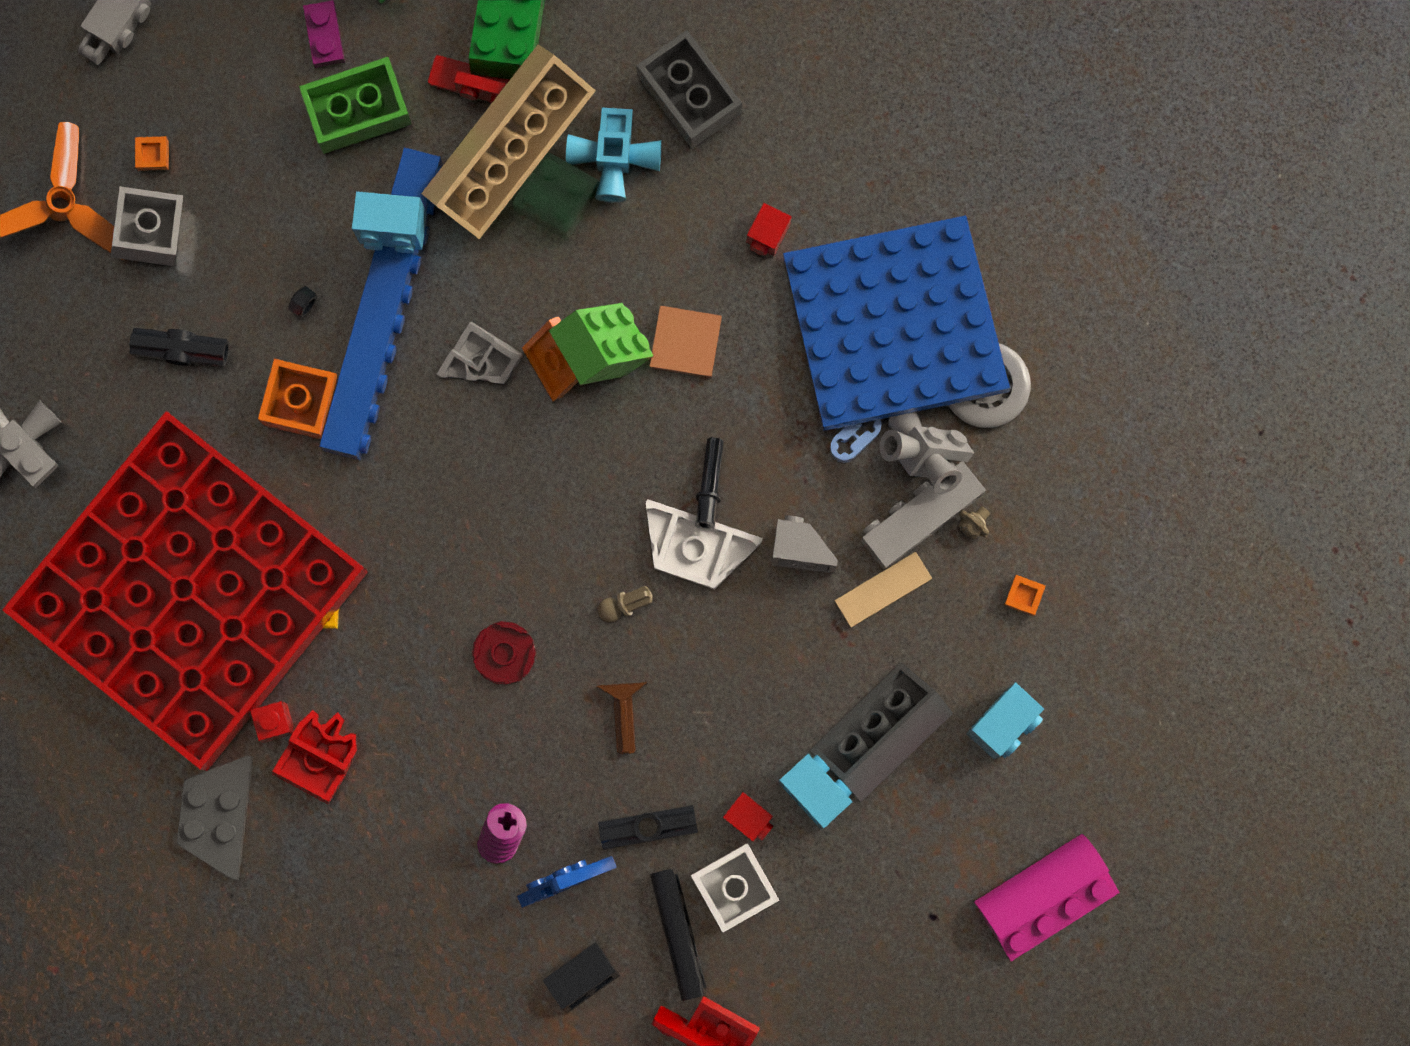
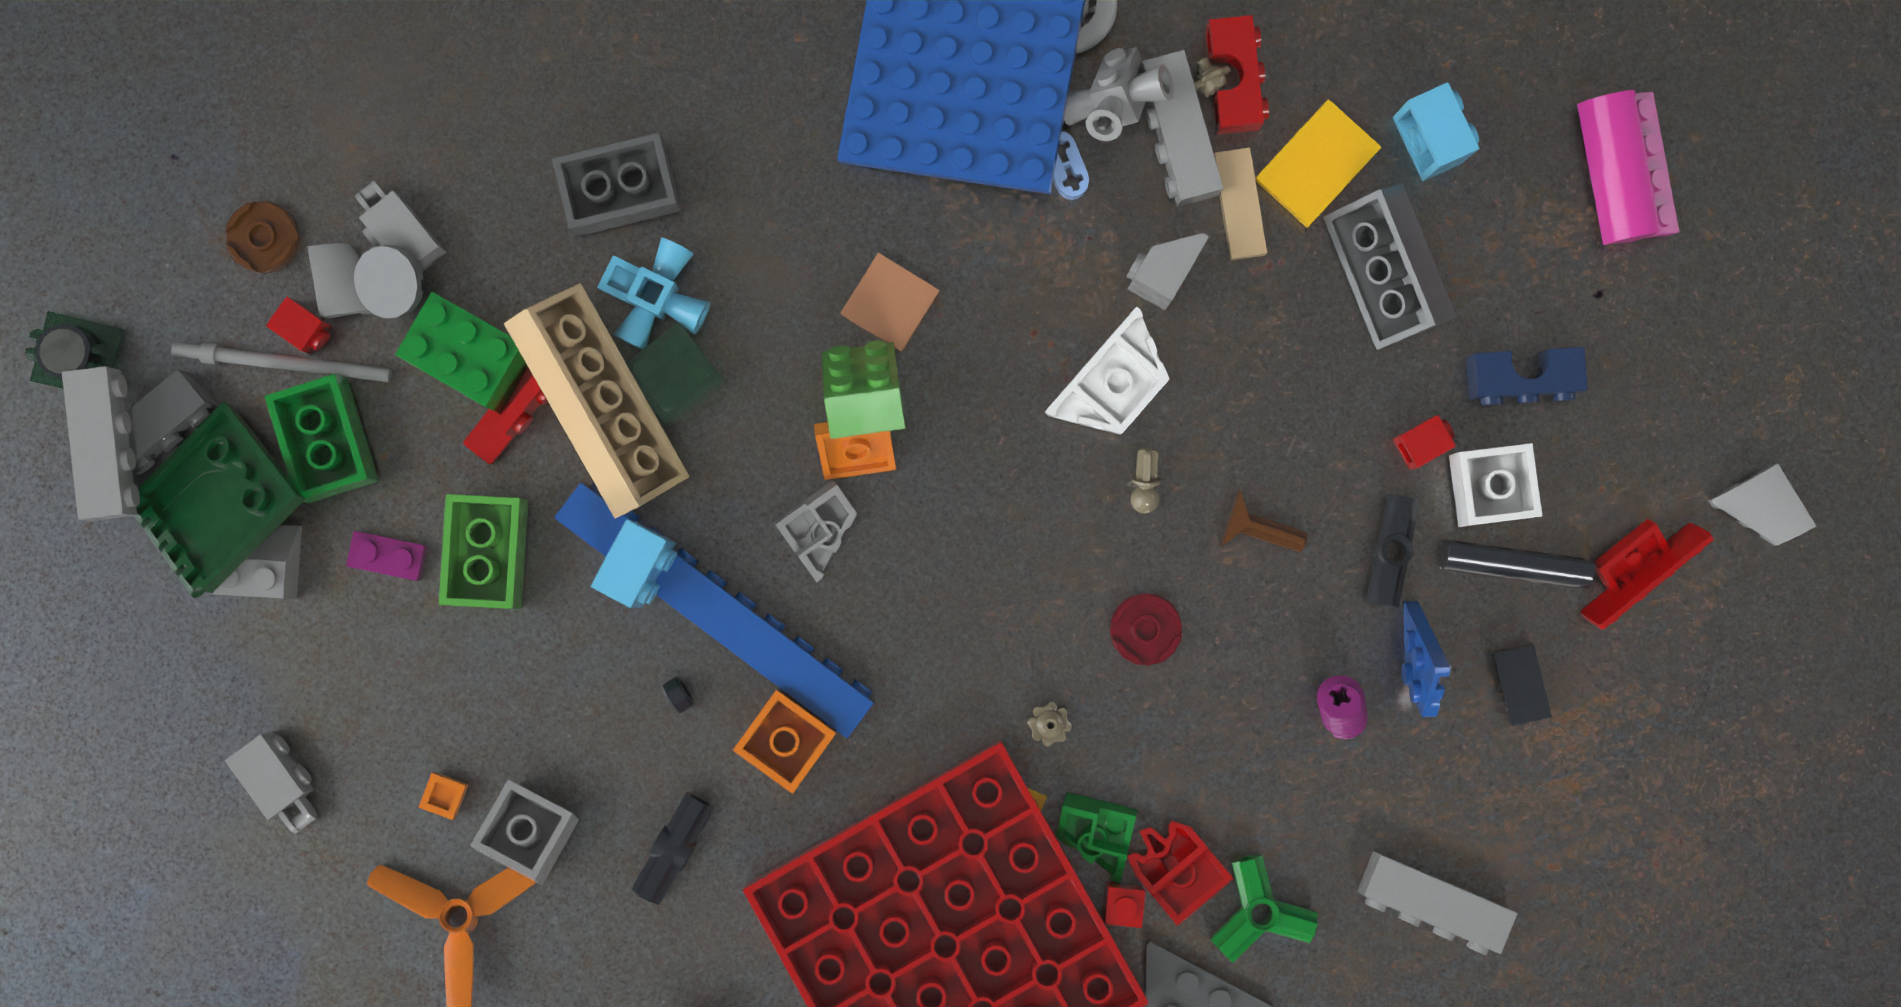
camera: 70 degrees left, 5 degrees up
black axle [695,437,724,530] -> none
red brick [746,203,792,256] -> none
medium azure brick [778,754,852,830] -> none
orange plate [1004,575,1046,617] -> none
none -> dark tan plant [1027,702,1072,747]
none -> green slope [1056,792,1138,883]
none -> red arch [1205,15,1269,135]
none -> green piece [1209,854,1318,963]
none -> yellow tile [1255,99,1381,228]
none -> light grey brick [1357,851,1518,956]
none -> dark blue arch [1466,347,1588,406]

